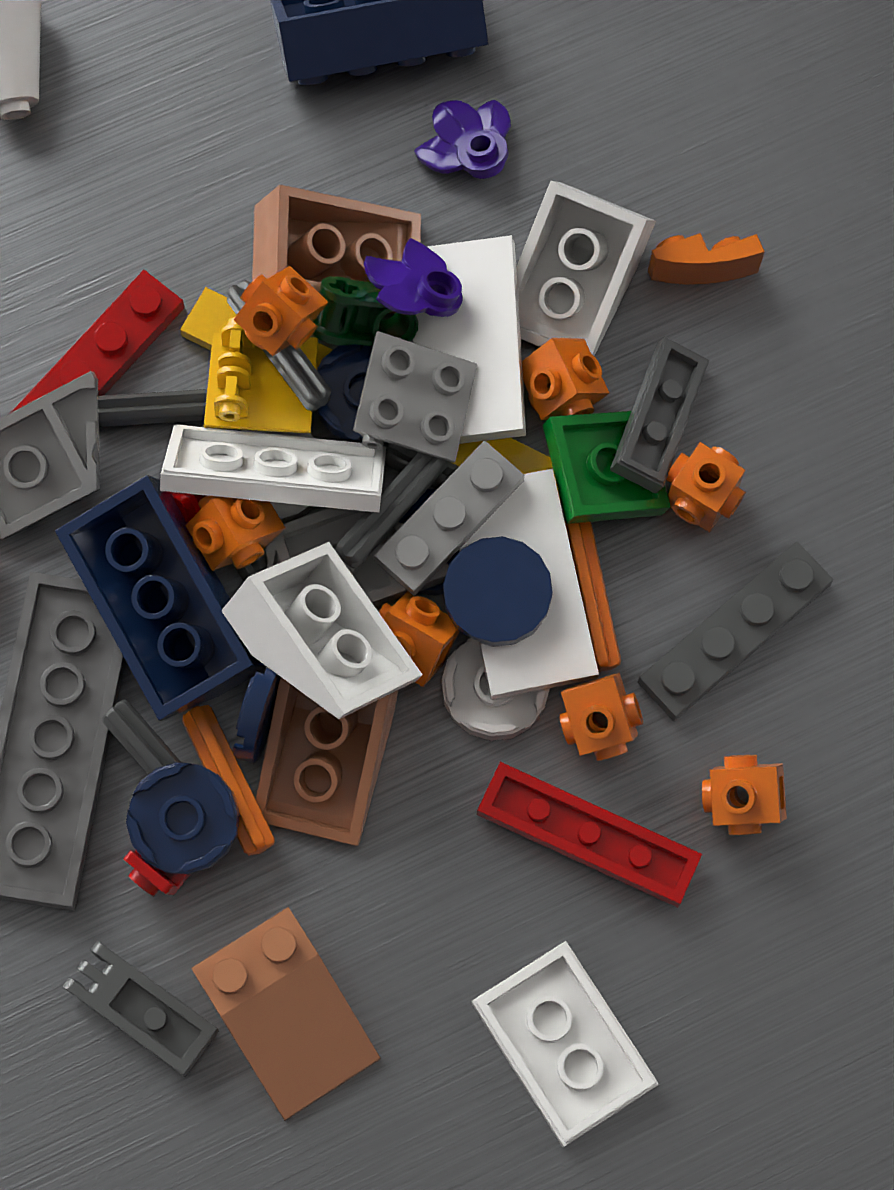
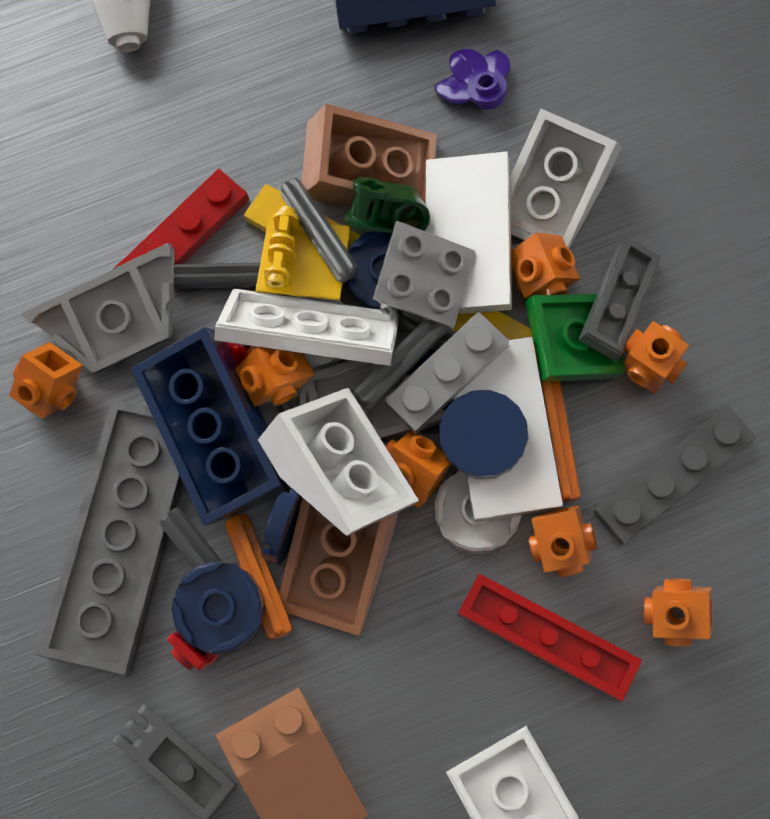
camera: 10 degrees right, 0 degrees up
orange brick [233,266,328,356] -> none
dark purple plate [364,238,463,317] -> none
orange slope [648,233,765,285] -> none

